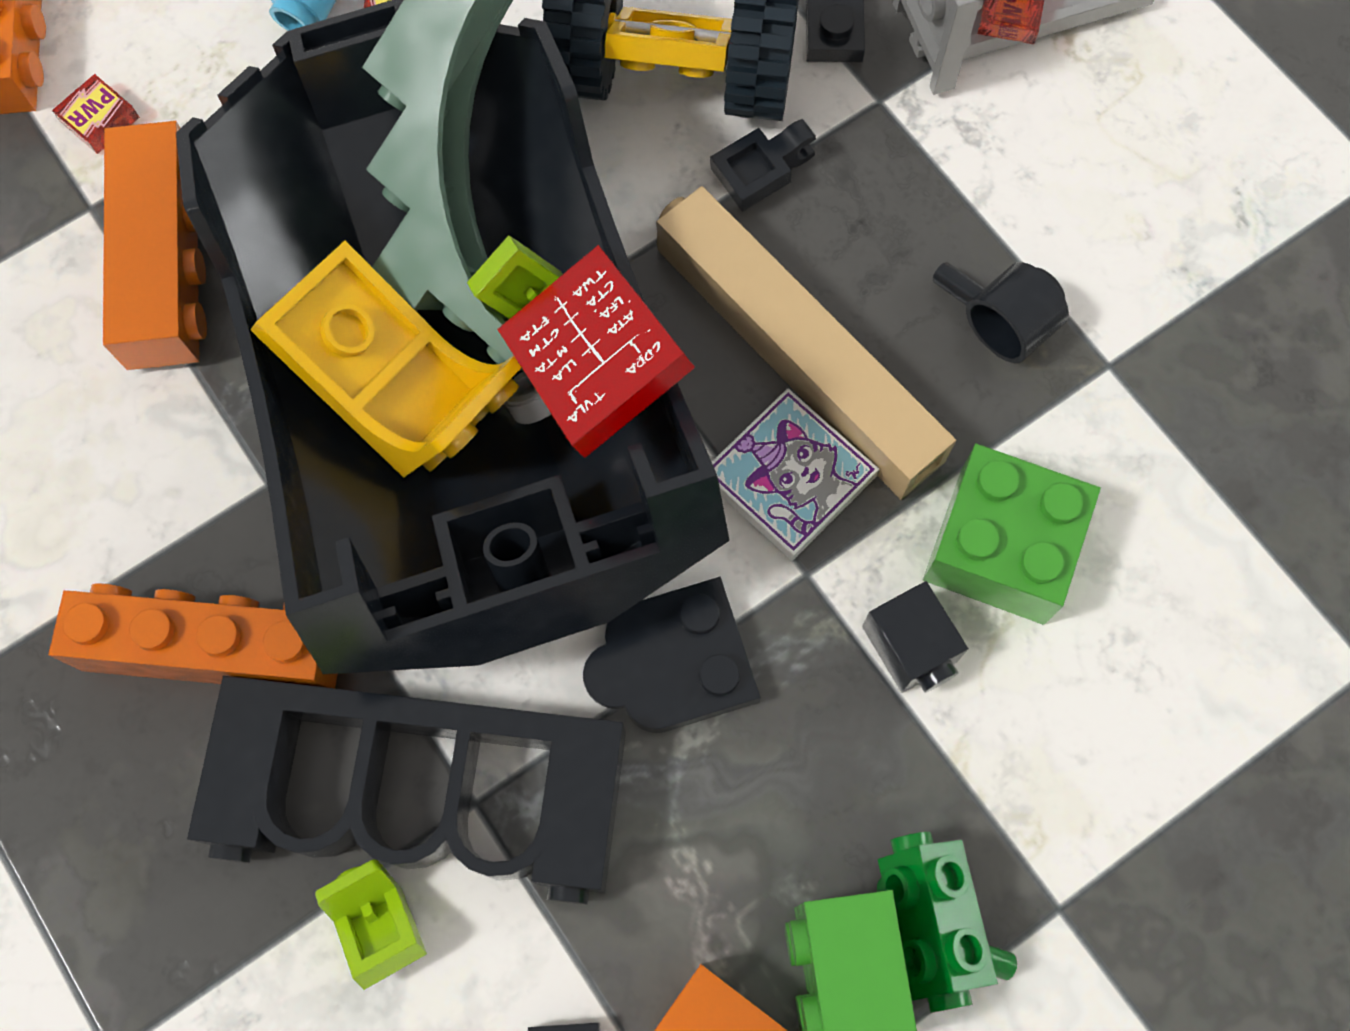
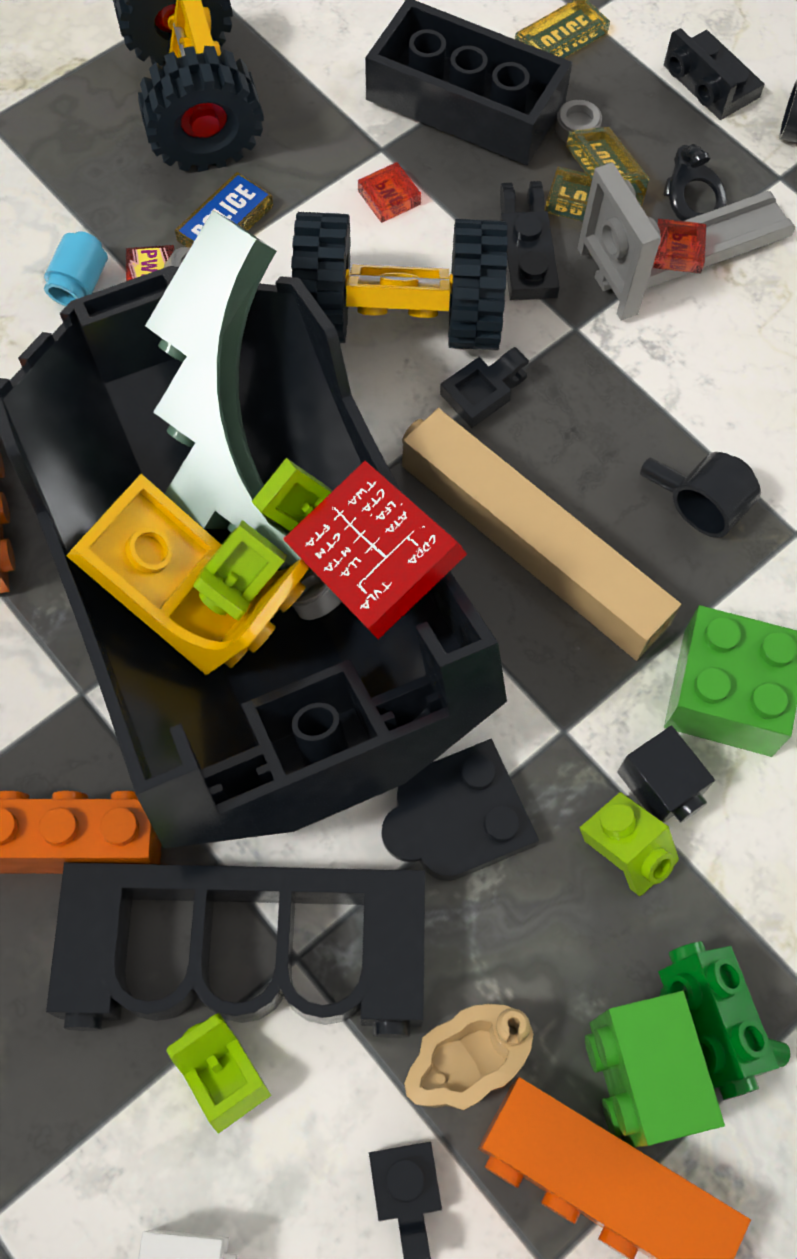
camera: 10 degrees left, 5 degrees down
tile [712,389,879,561] -> none
none -> lime bracket [193,520,287,621]
none -> tan arm [404,1004,534,1110]
none -> lime bracket [579,792,679,896]

